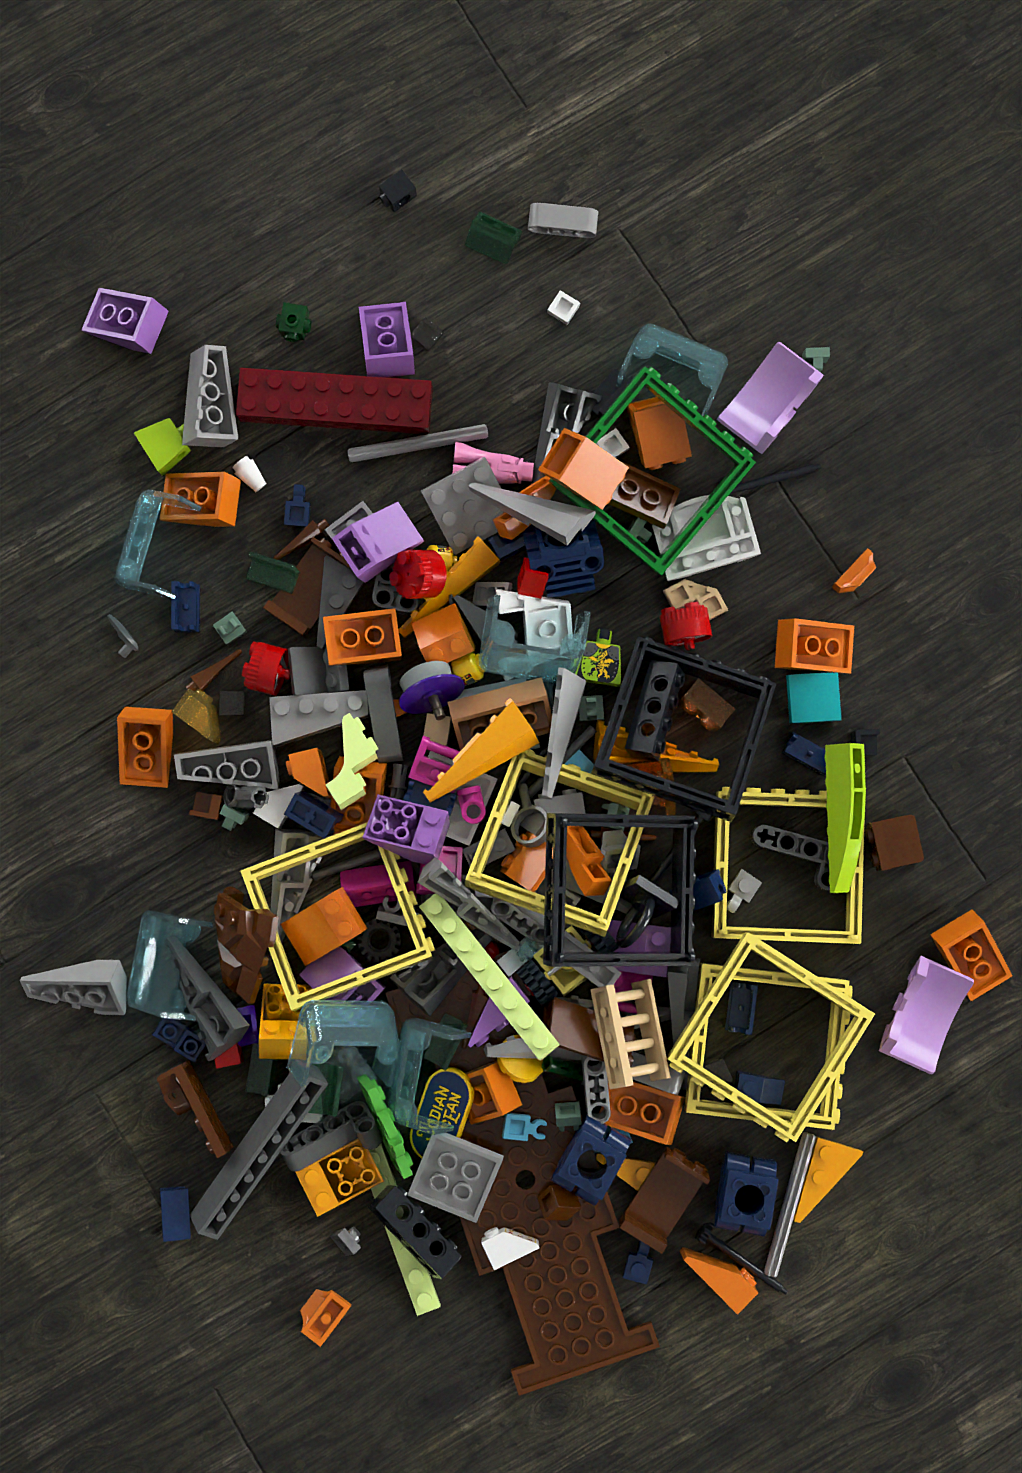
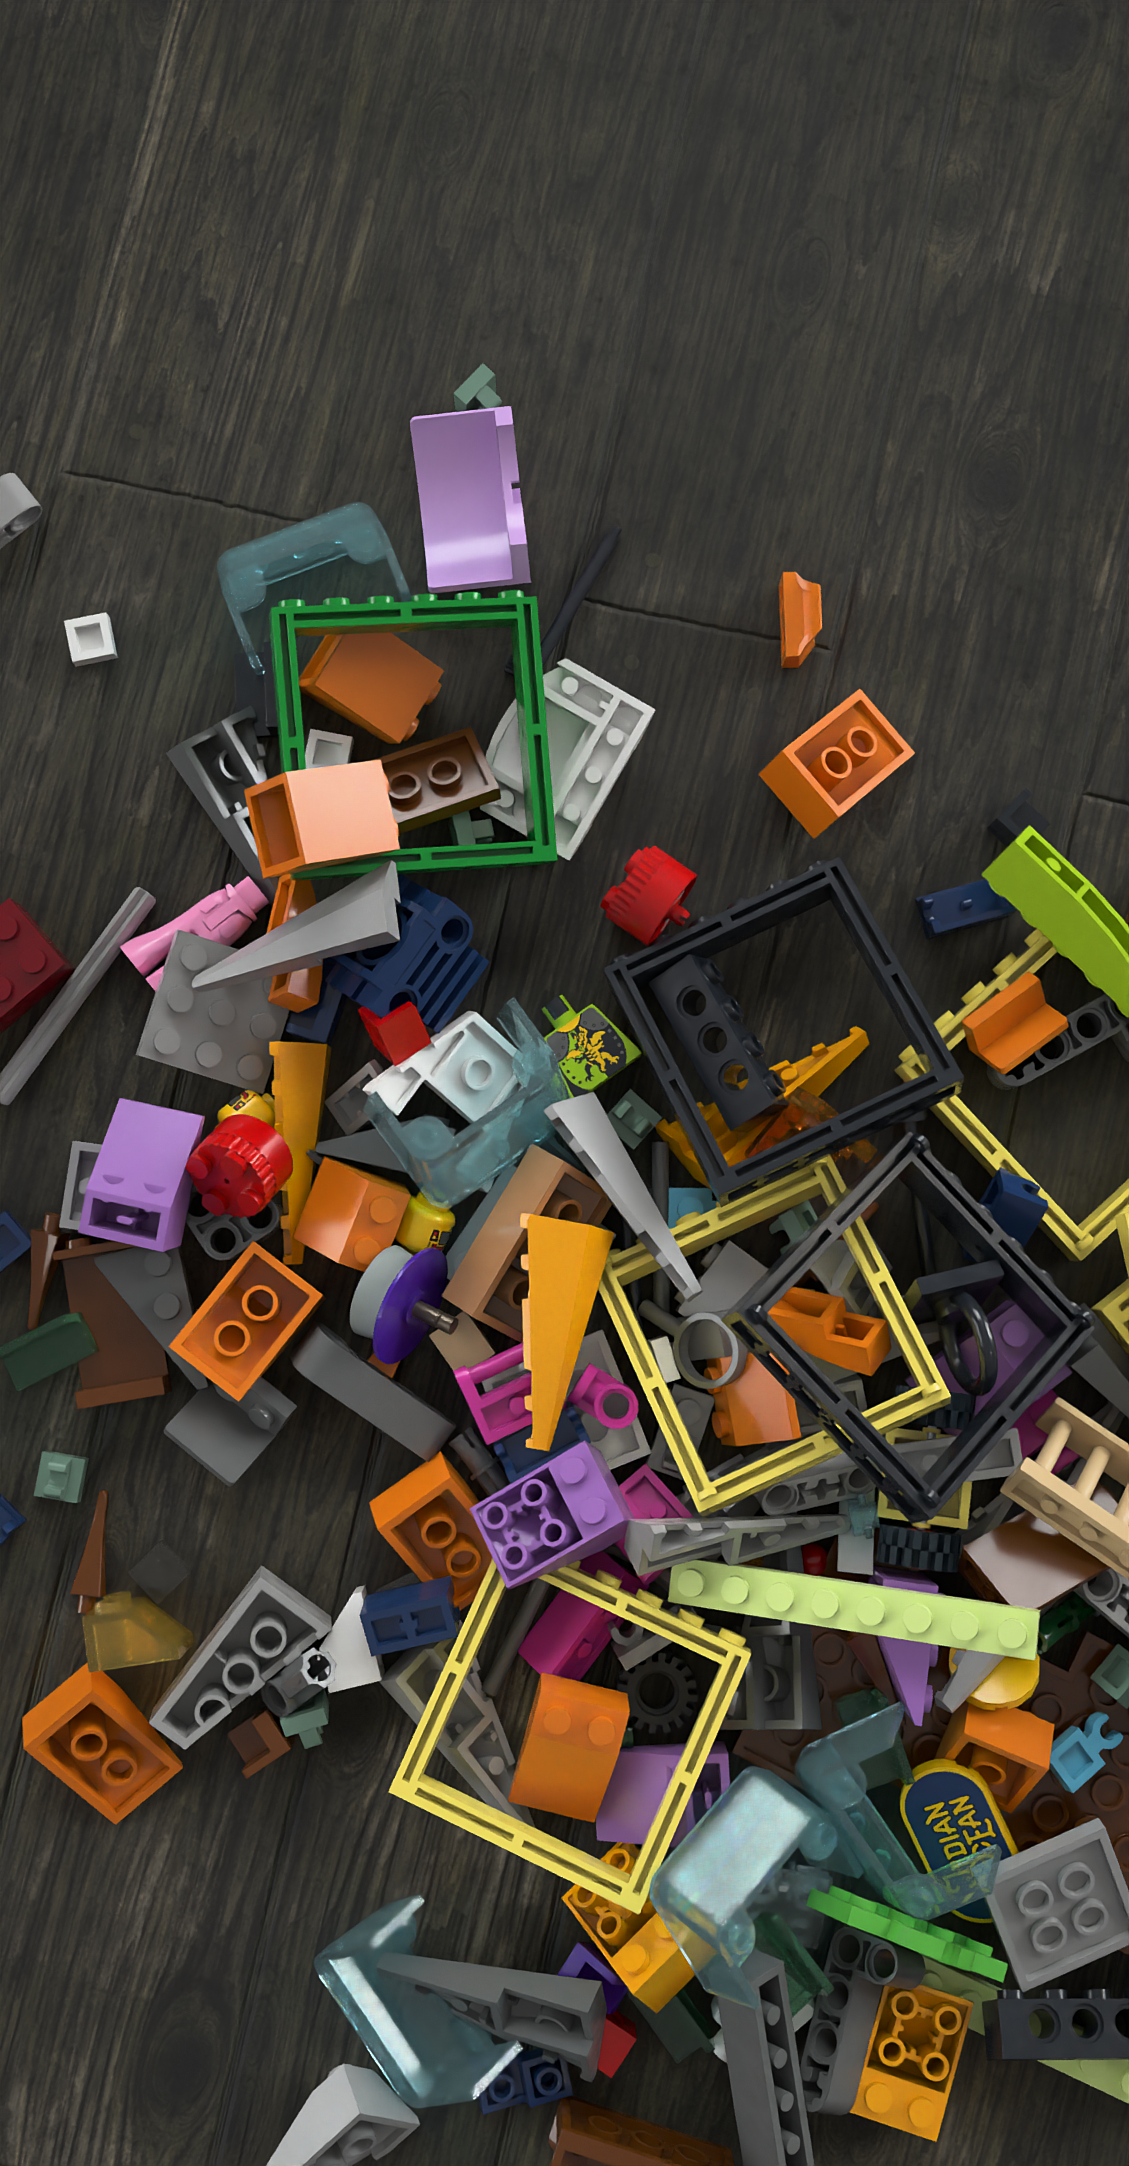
camera: 50 degrees left, 0 degrees up
reddish brown wedge [214,886,279,1004] -> none
red piece [242,642,290,696] -> none
light grey wedge [269,690,370,748] -> none
orange slope [286,748,331,799] -> none
yellowish green arch [326,713,378,810] -> none
flat silver plate [330,1227,361,1256] -> none
tan tile [663,579,728,620] -> none
clear orange bracket [680,678,735,732] -> none
light grey plate [727,869,762,913] -> none
teal slope [786,672,841,723] -> none
none -> orange panel [961,971,1069,1074]

